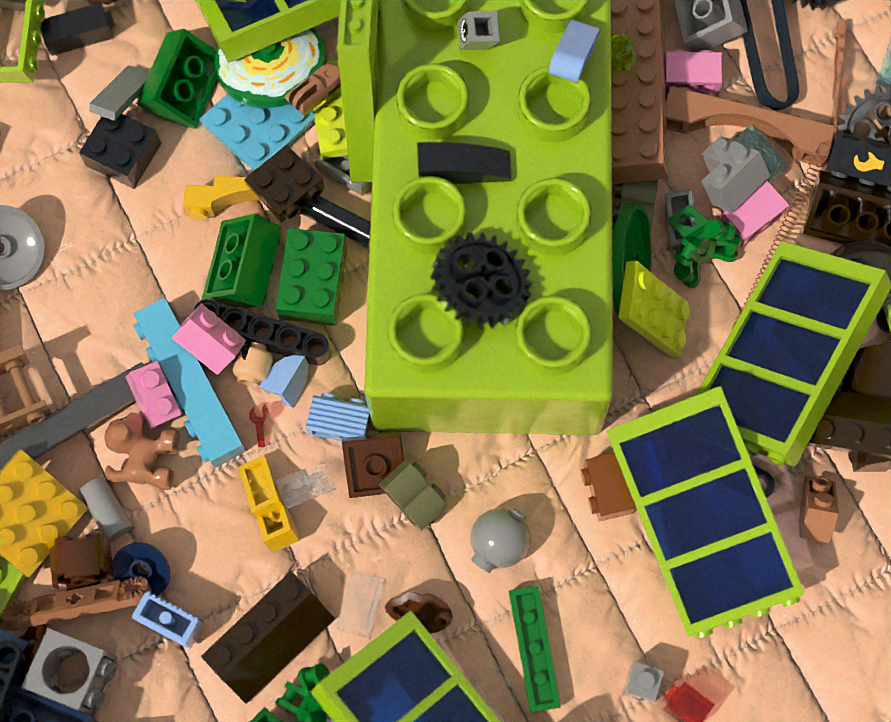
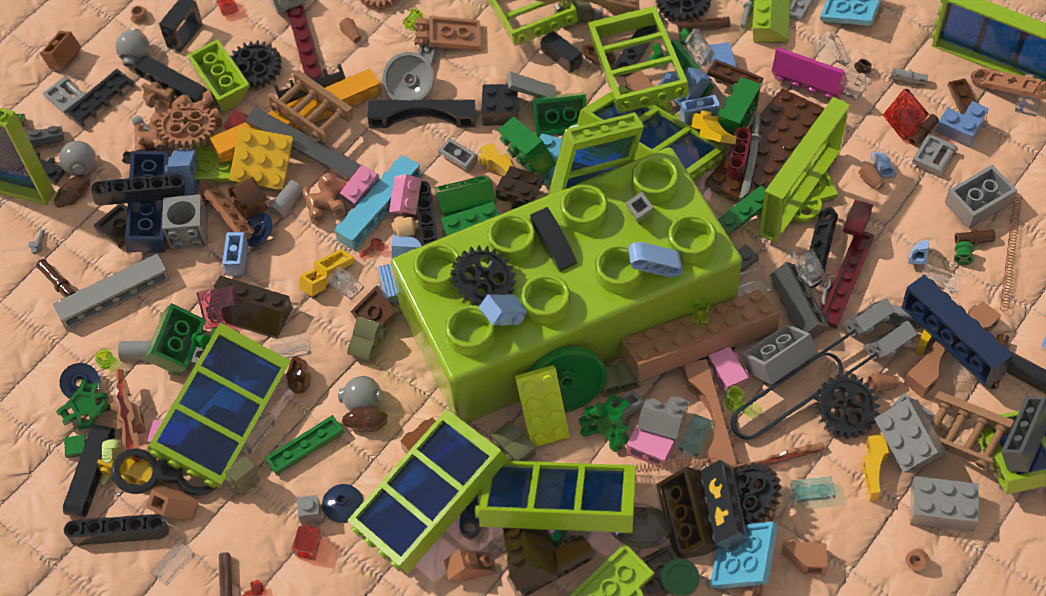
camera: 65 degrees right, 15 degrees down
none -> clear pink plate [196,285,238,330]
none -> dark blue dish [322,484,363,523]
none -> reddish brown arm [342,407,388,432]
none -> black arch [367,99,476,128]
none -> light grey brick [438,138,478,172]
none -> light blue brick [479,295,528,326]
none -> olive brick [491,421,536,461]
none -> green brick [497,117,556,176]
none -> clear neon green bush [725,386,745,411]

